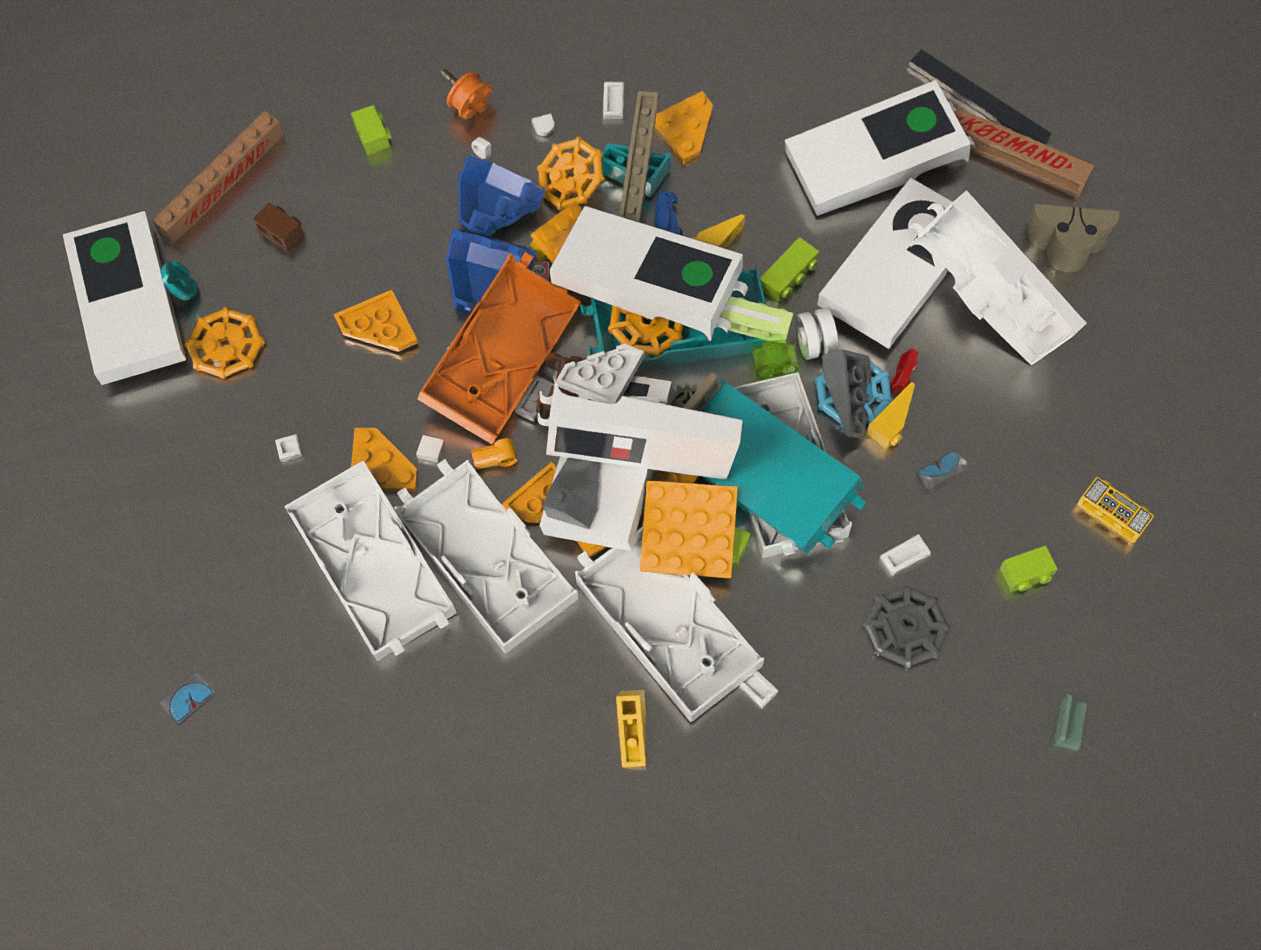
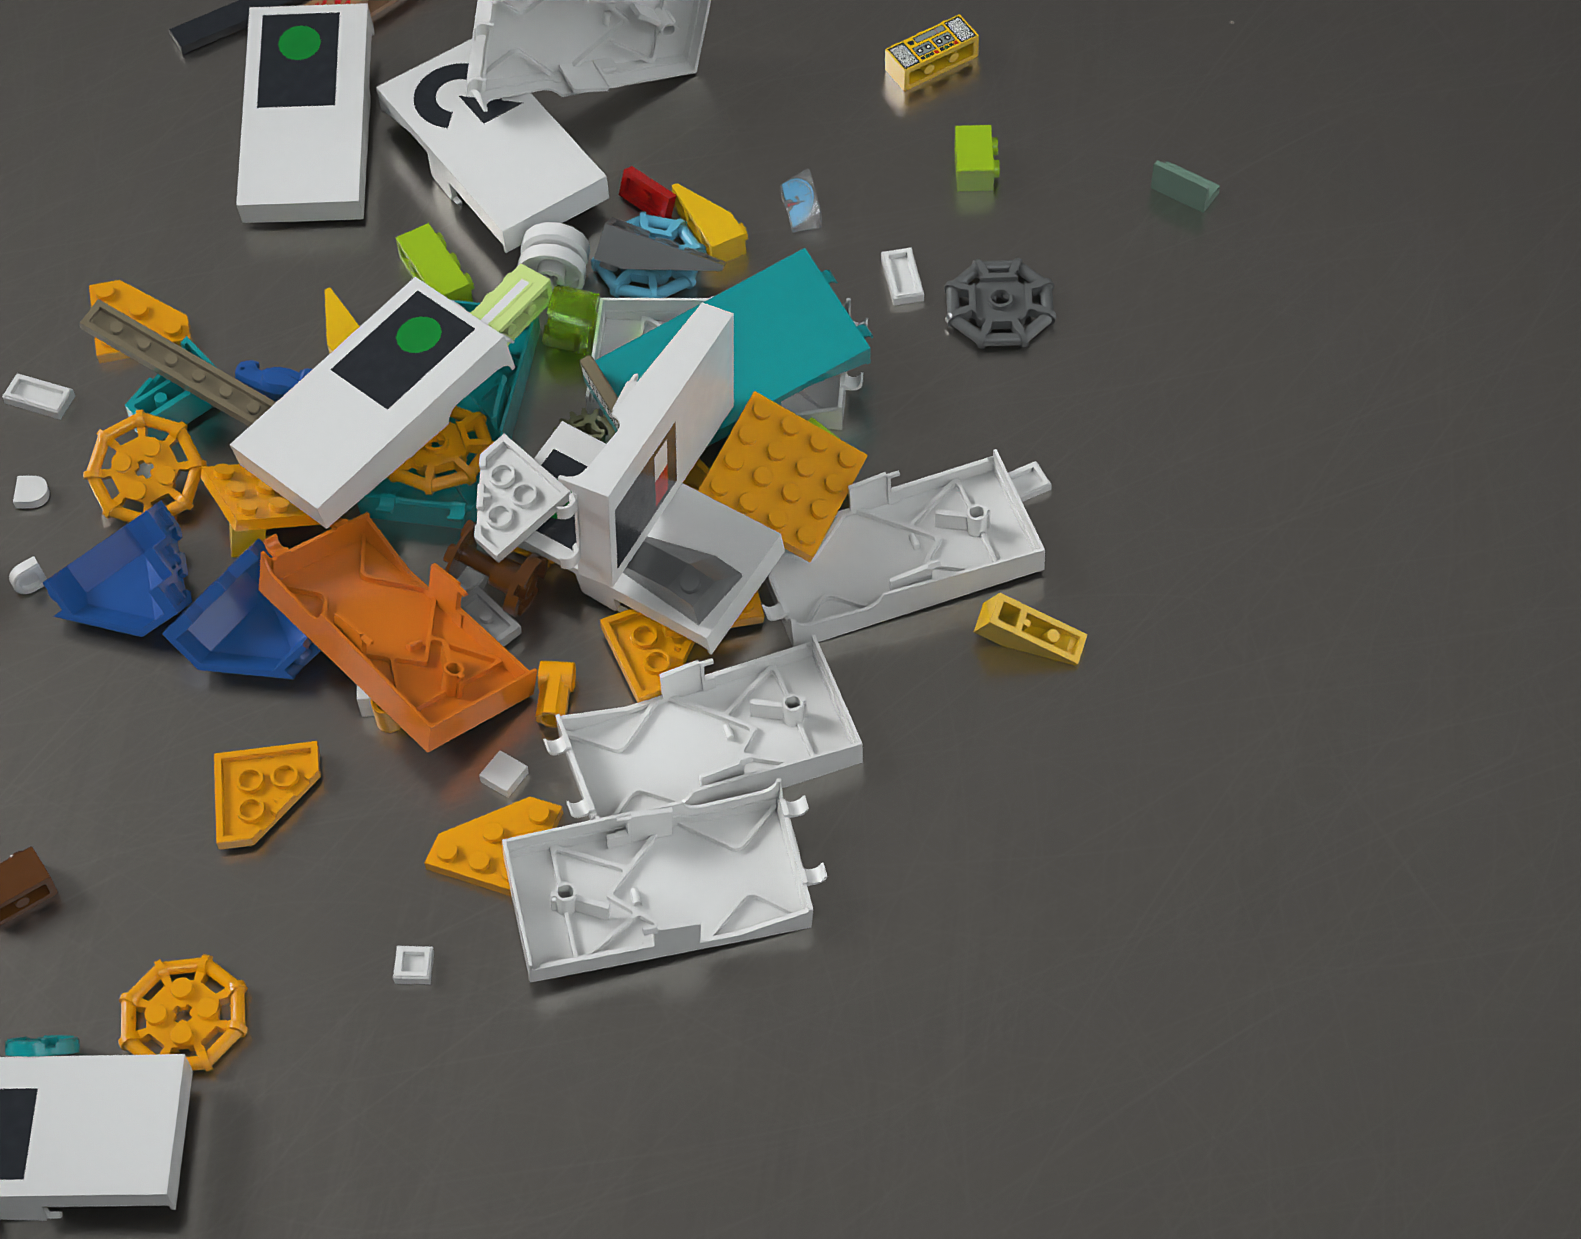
camera: 70 degrees left, 10 degrees down
slope [160,673,215,724] -> none

